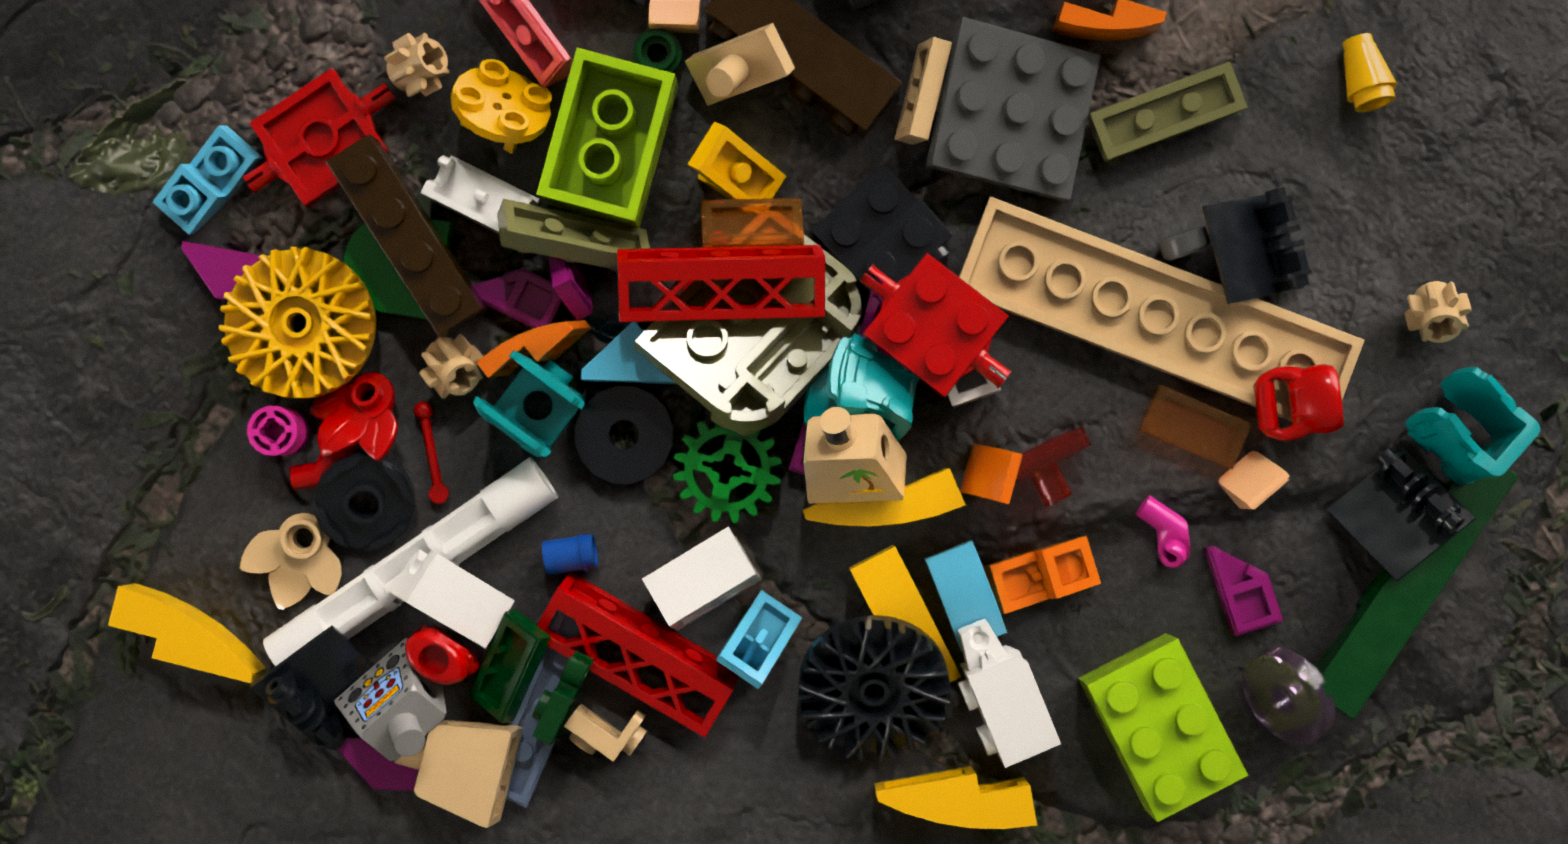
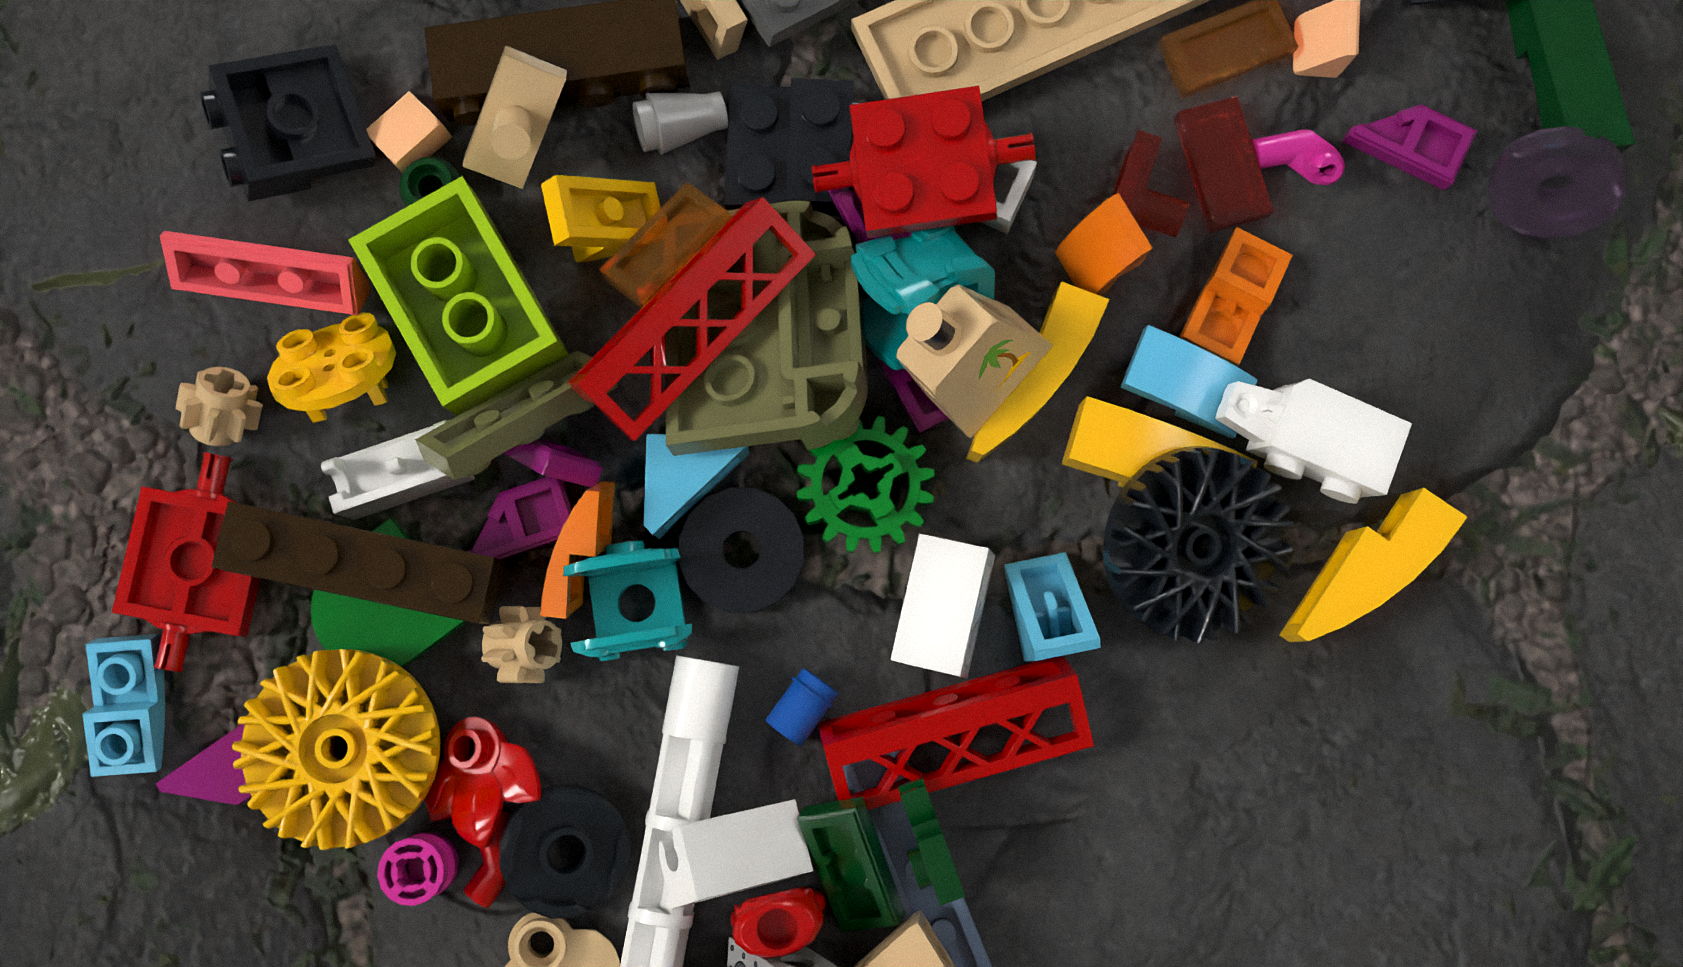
camera: 50 degrees left, 5 degrees down
red hinge [414,401,450,504] -> none
tan bracket [564,704,647,762] -> none
lime brick [1078,633,1249,822] -> none
none -> light grey cone [633,91,728,155]
none -> clear red tile [1174,96,1274,233]

